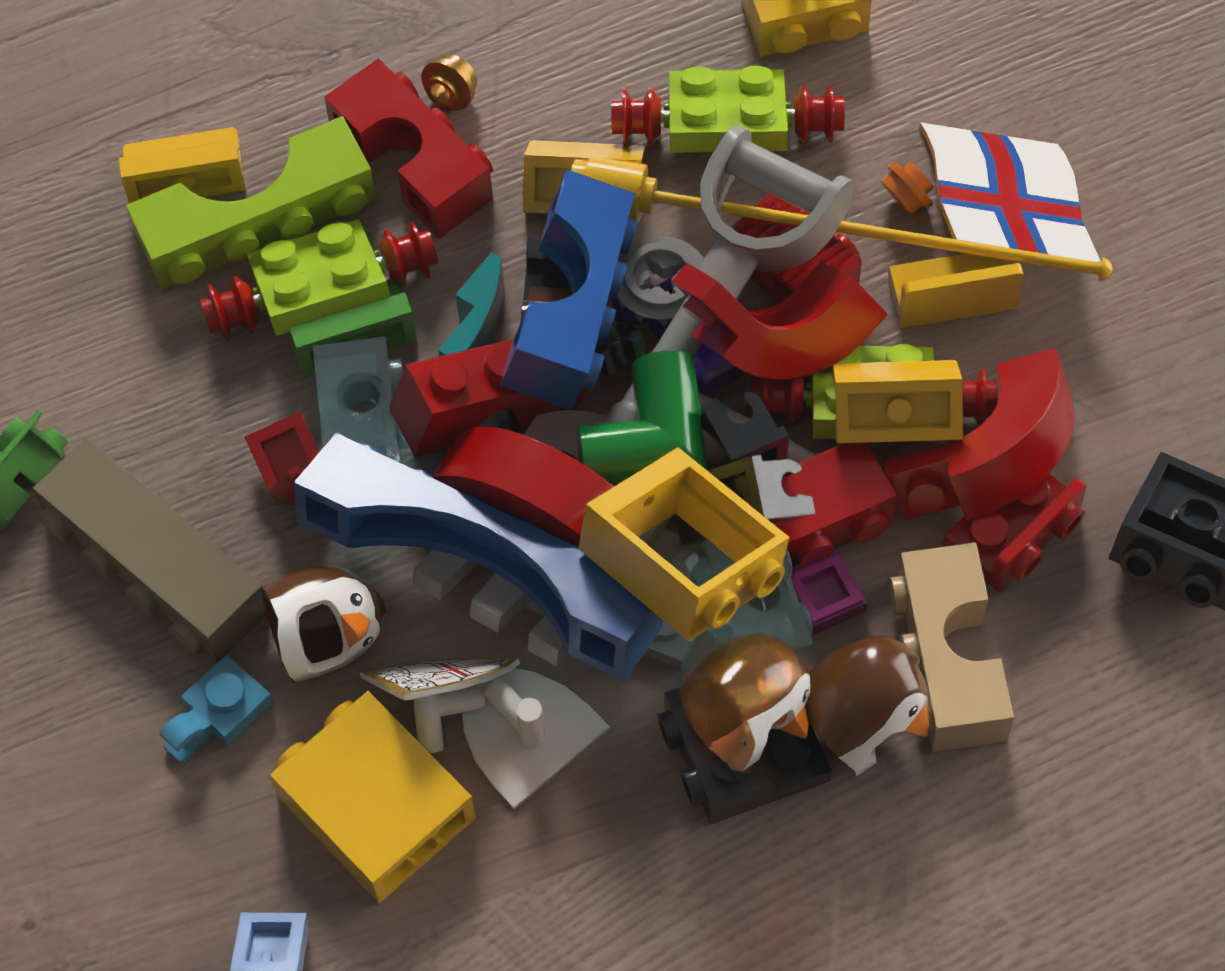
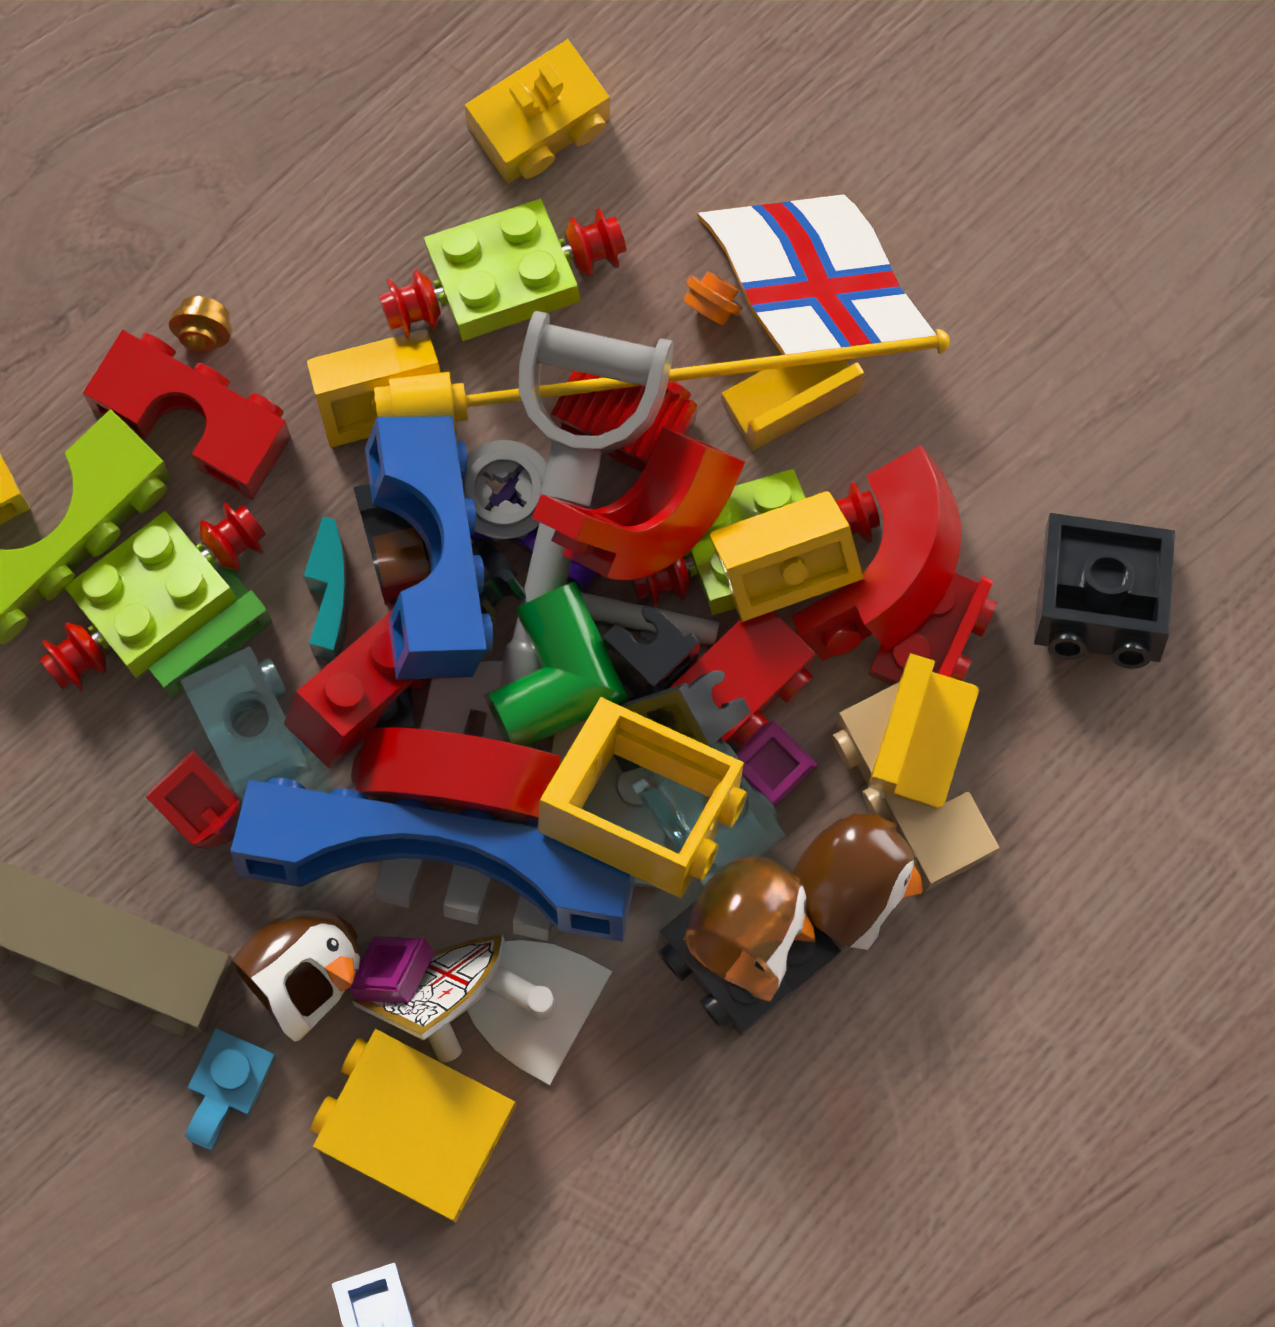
camera: 25 degrees left, 15 degrees up
none -> magenta tile [348,936,435,1003]
none -> yellow panel [868,653,979,809]

